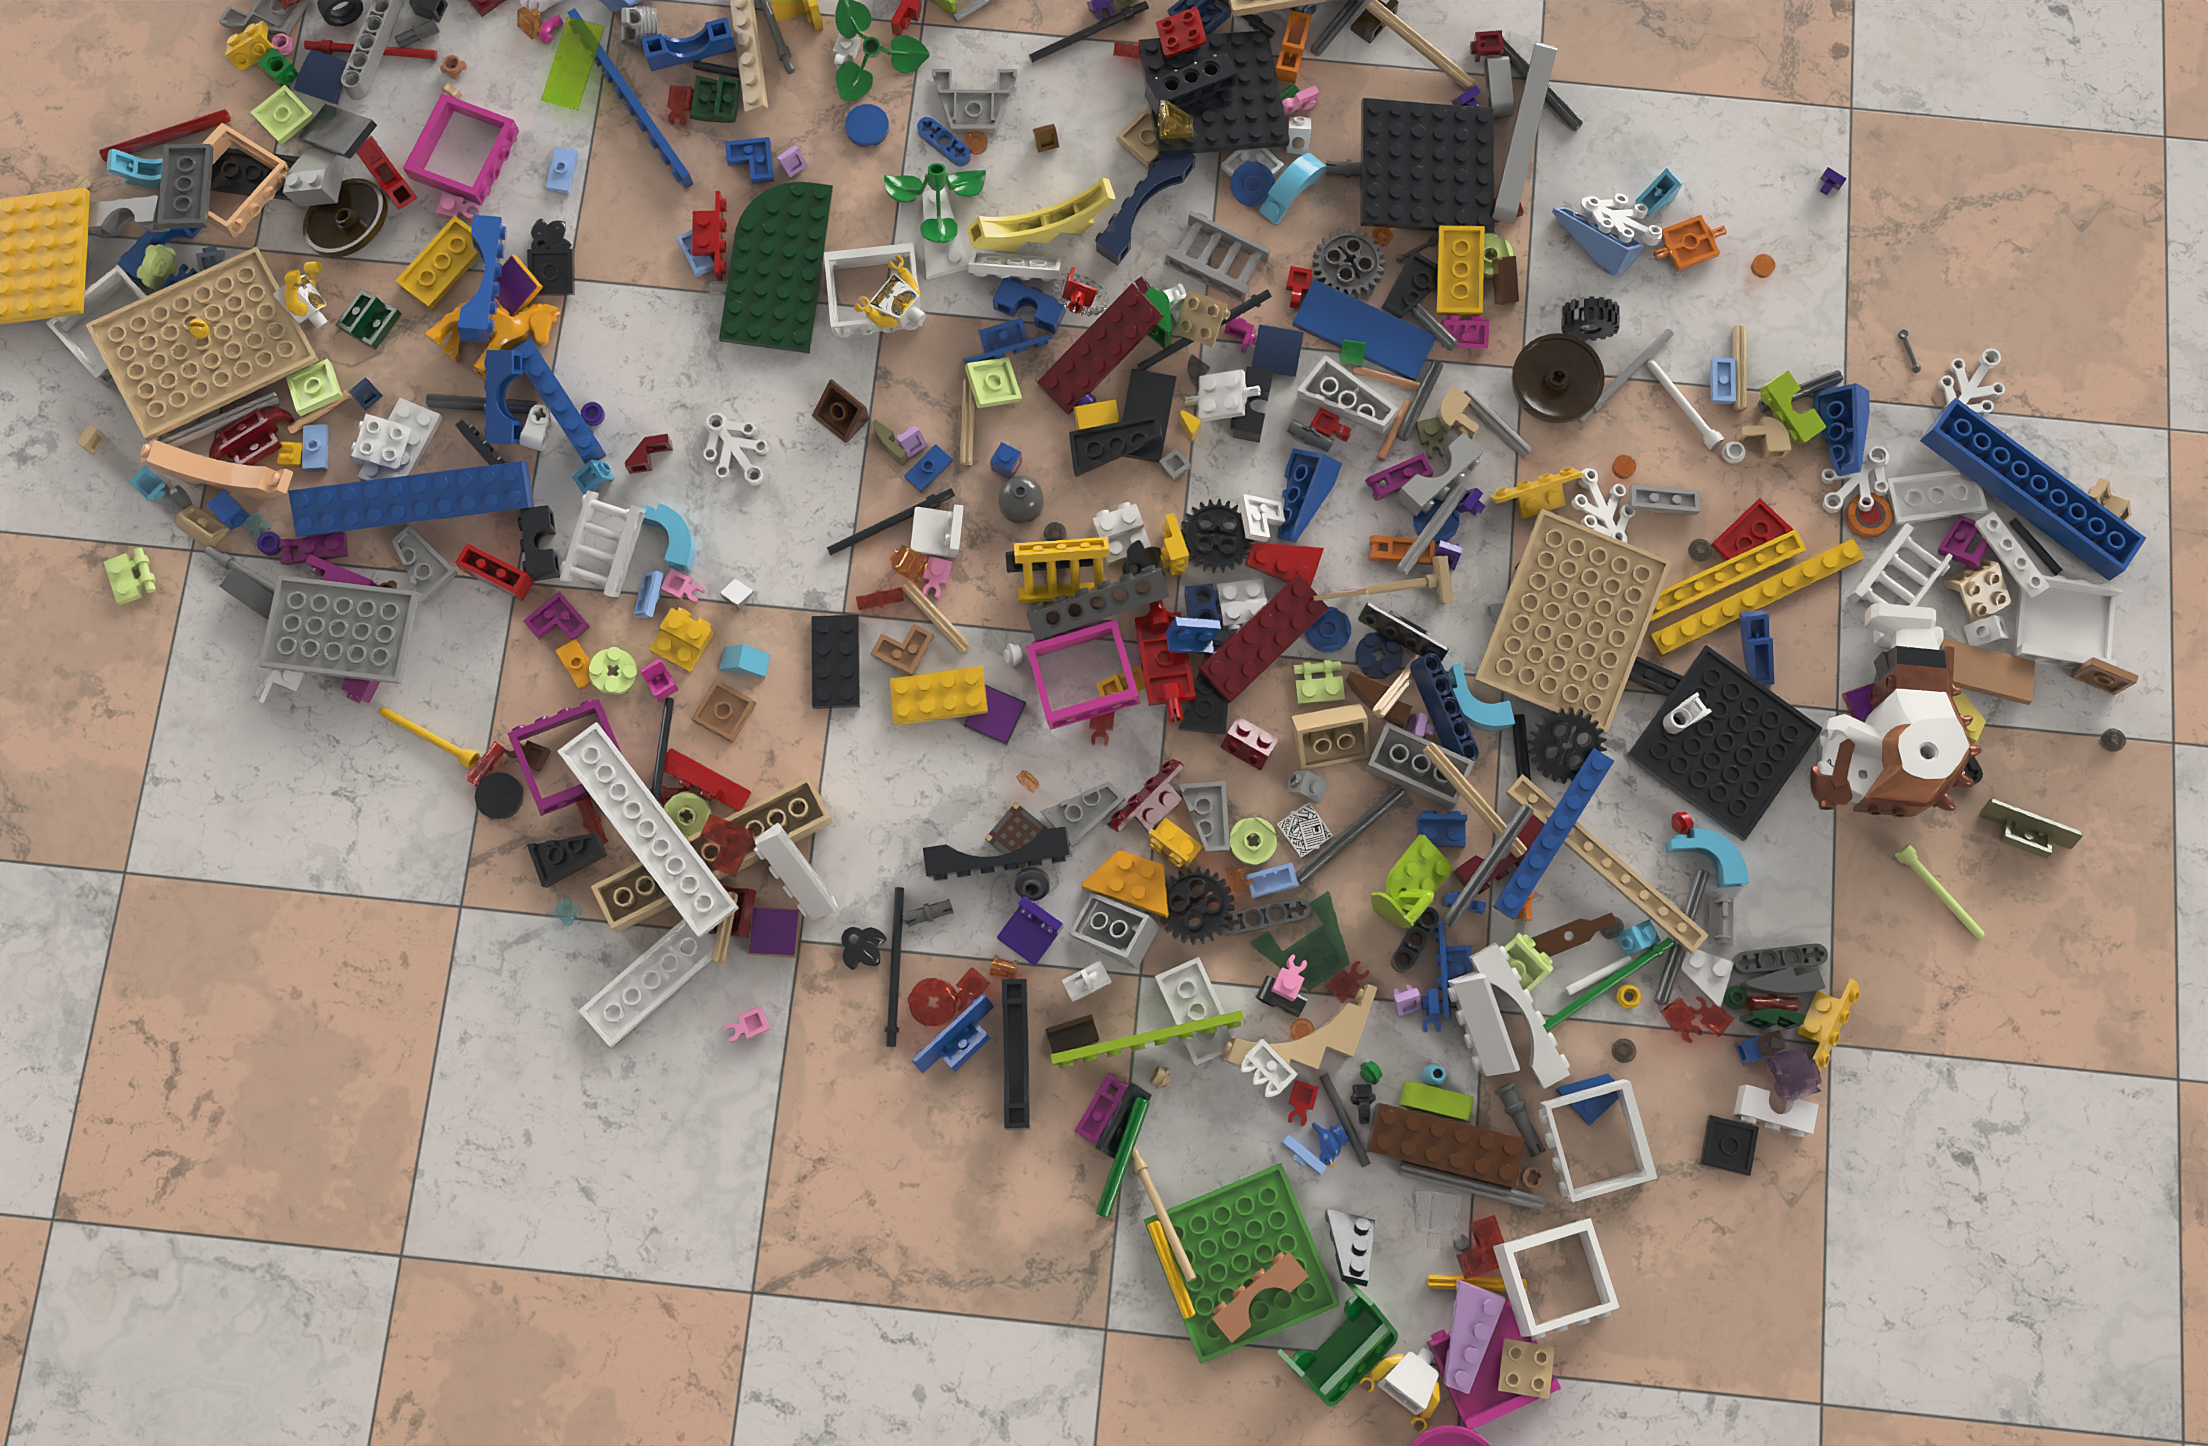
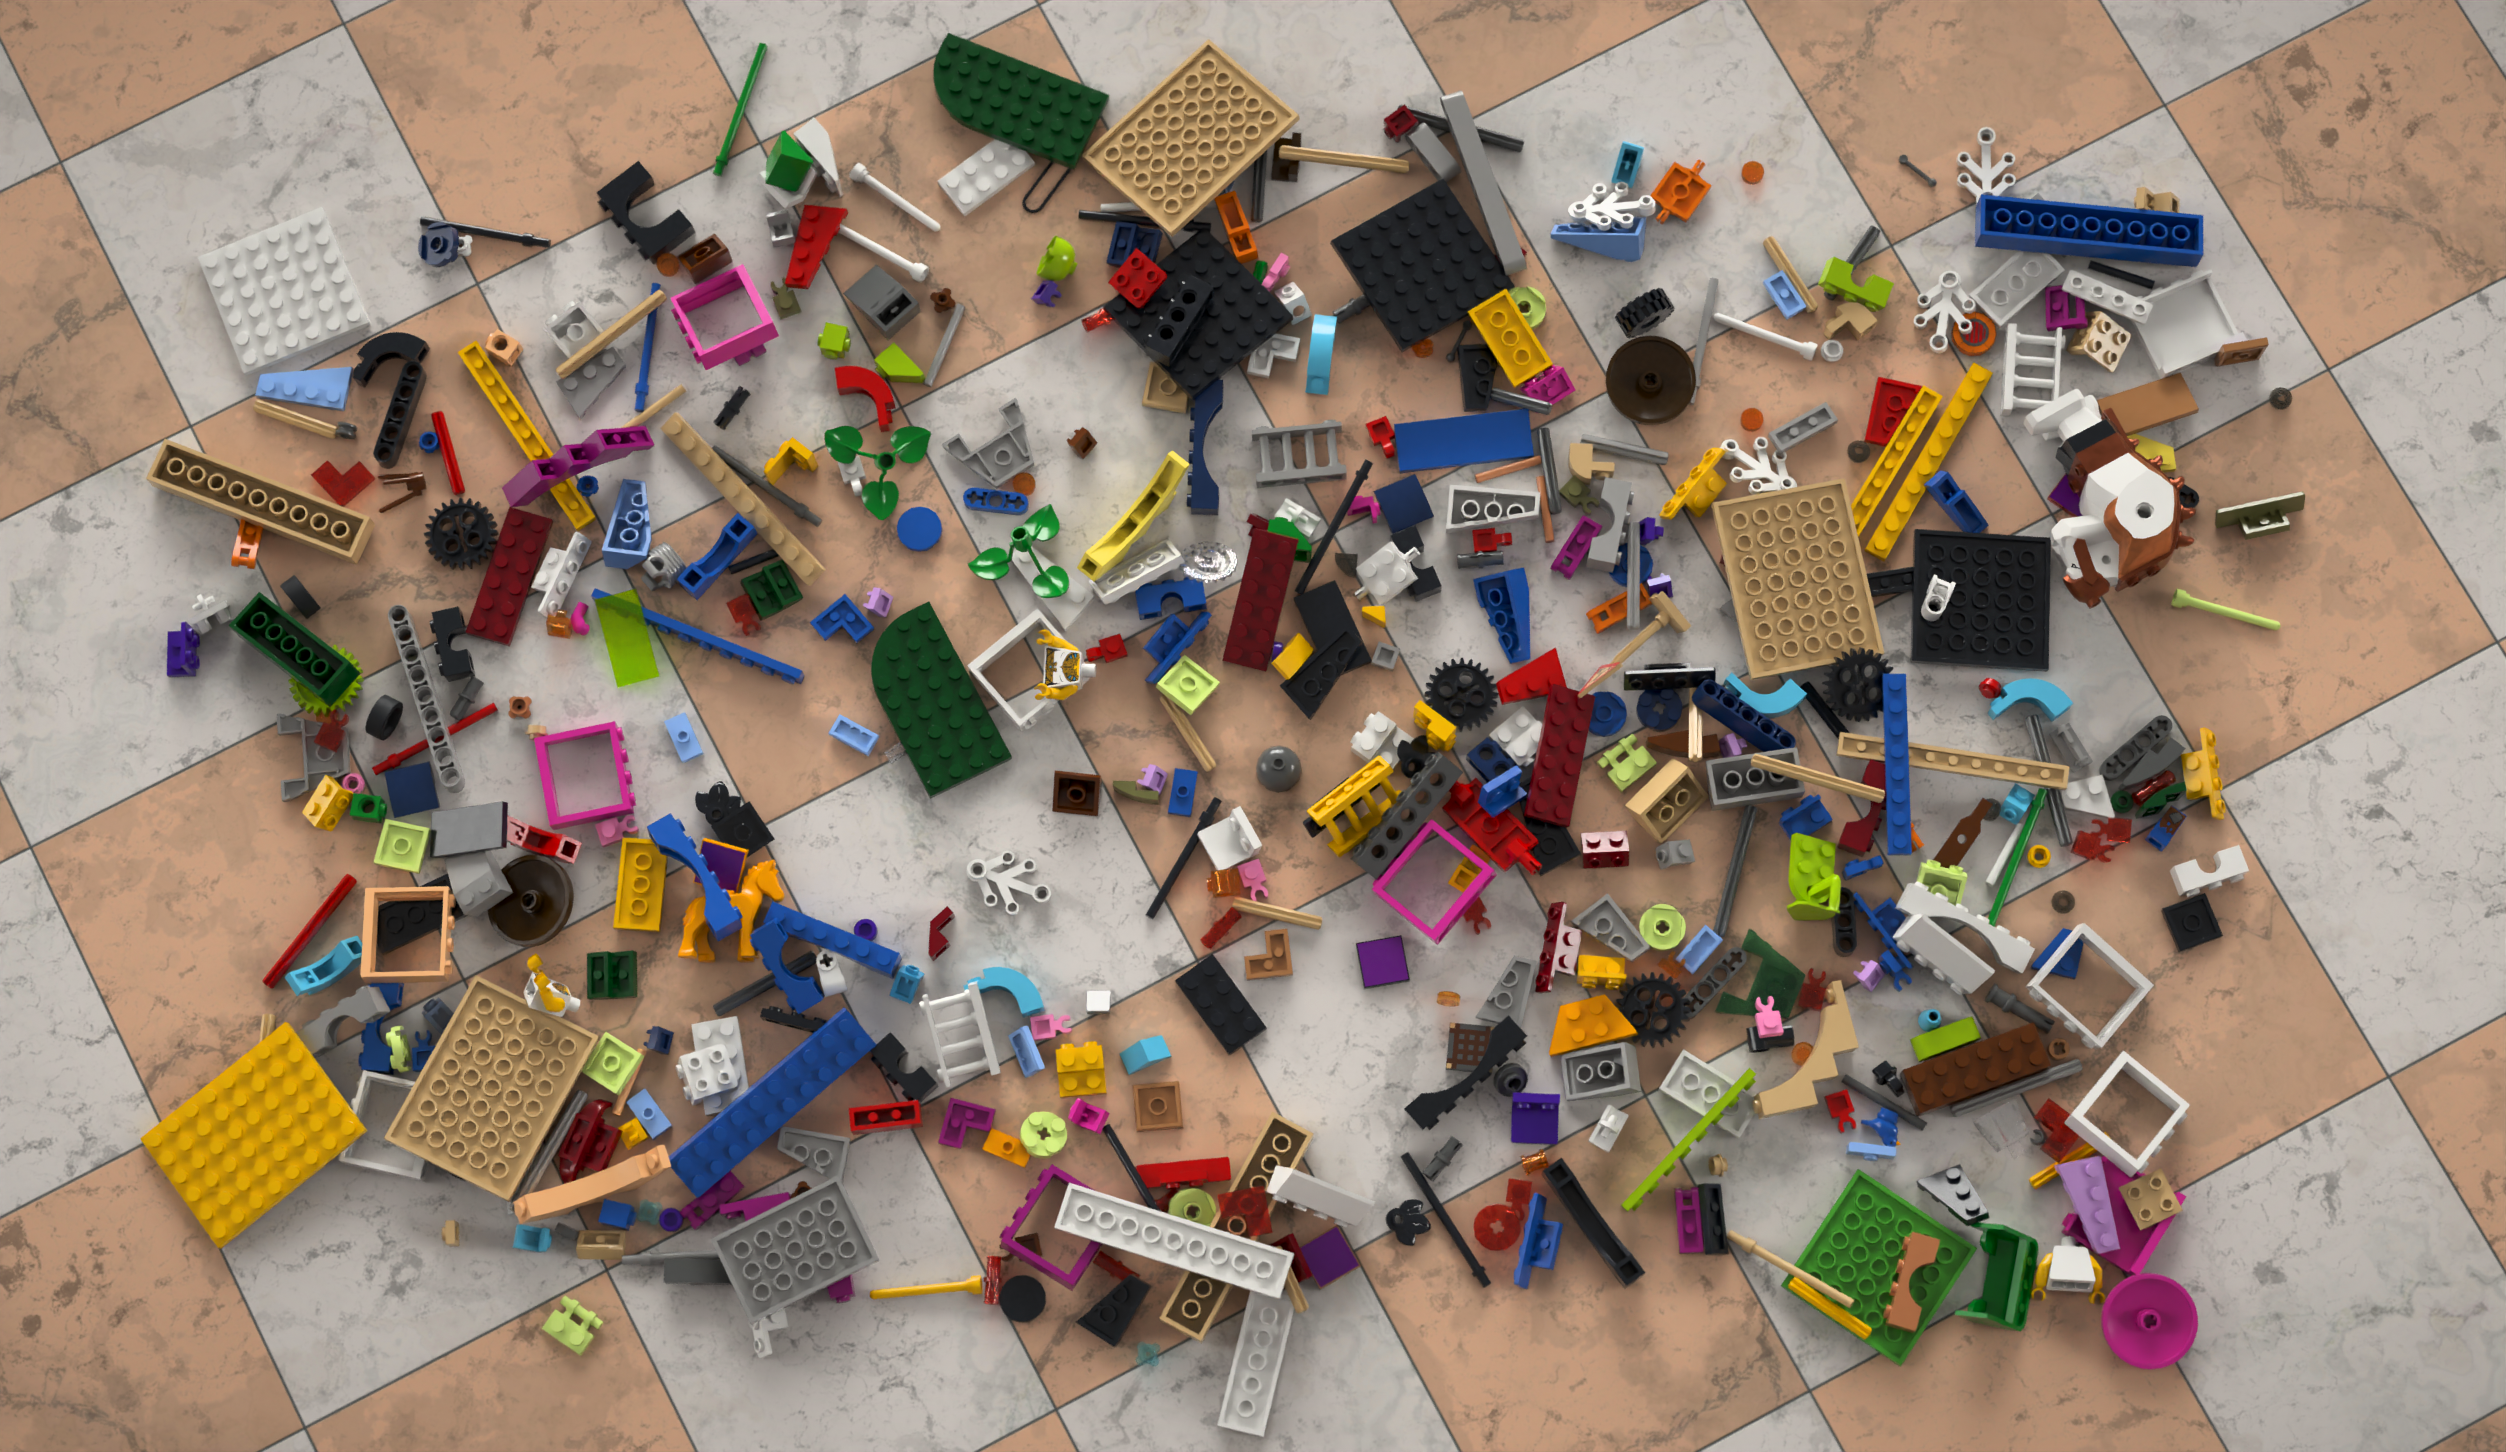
camera: 30 degrees left, 0 degrees up
dark grey plate [157,144,214,228] -> none
yellow hinge [188,318,210,339] -> none
red bracket [692,191,727,281] -> none
bright pink plate [724,1006,771,1042] -> none
yellow plate [890,666,988,726] -> none
blue brick [990,442,1022,479] -> none
white plate [1004,644,1022,667] -> none
black bar [1029,0,1149,63] -> none
clear smoke plate [1044,522,1067,541] -> none
dark brown panel [1045,1014,1100,1054] -> none
red bracket [1061,267,1097,314] -> none
green axle [1096,1098,1150,1218] -> none
clear yellow slope [1157,99,1194,139] -> none
tan hinge [1174,289,1230,348] -> none
blue tile [1230,161,1275,207] -> none
white plate [1239,494,1285,542] -> none
white plate [1241,1039,1298,1097] -> none
white piece [1277,802,1333,858] -> none
flat silver gear [1312,228,1386,298] -> none
green plate [1340,339,1366,366] -> none
green plate [1360,1061,1382,1085] -> none
dark grey axle [1442,804,1534,928] -> none
dark purple tile [1451,85,1481,107] -> none
reddish brown panel [1492,256,1519,305] -> none
clear purple brick [1767,1045,1822,1101] -> none
blue wedge [1813,383,1870,476] -> none
dark purple tile [1820,167,1847,195] -> none
white bracket [1963,615,2010,646] -> none
none -> red plate [1086,633,1127,663]

